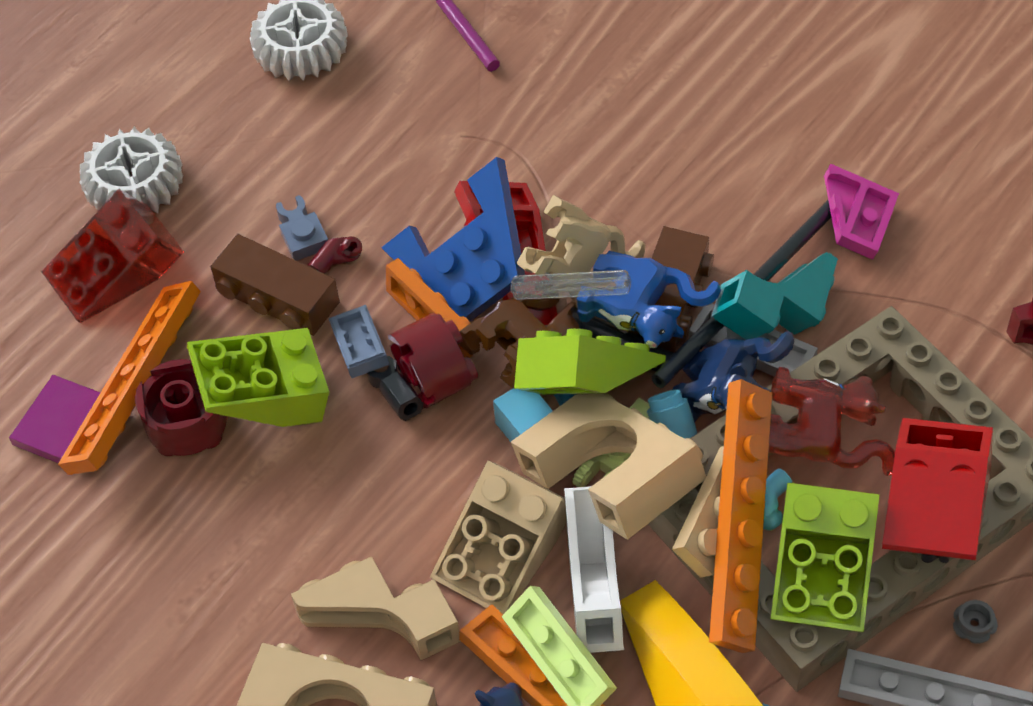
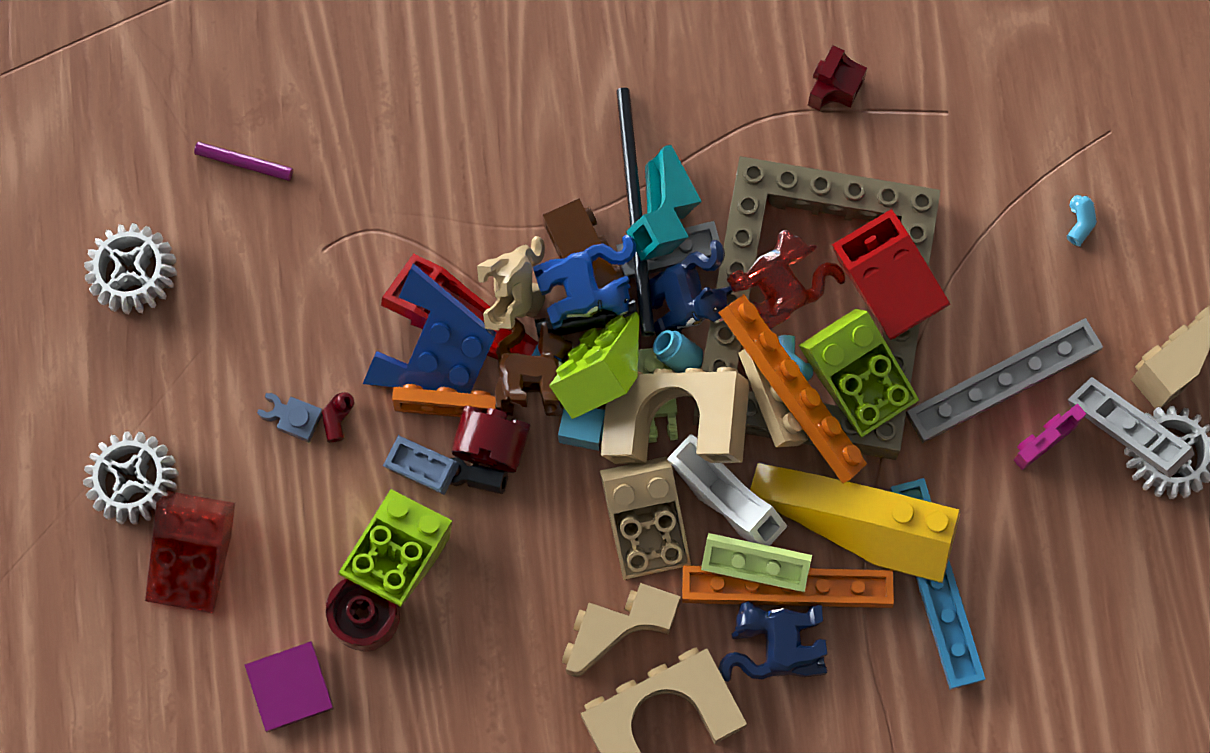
camera: 45 degrees left, 20 degrees up
orange plate [58,281,201,475] -> none
reddish brown brick [210,233,340,336] -> none
clear axle [511,270,631,300] -> none
dark pink wing [824,163,899,260] -> none
dark grey plate [953,600,998,644] -> none

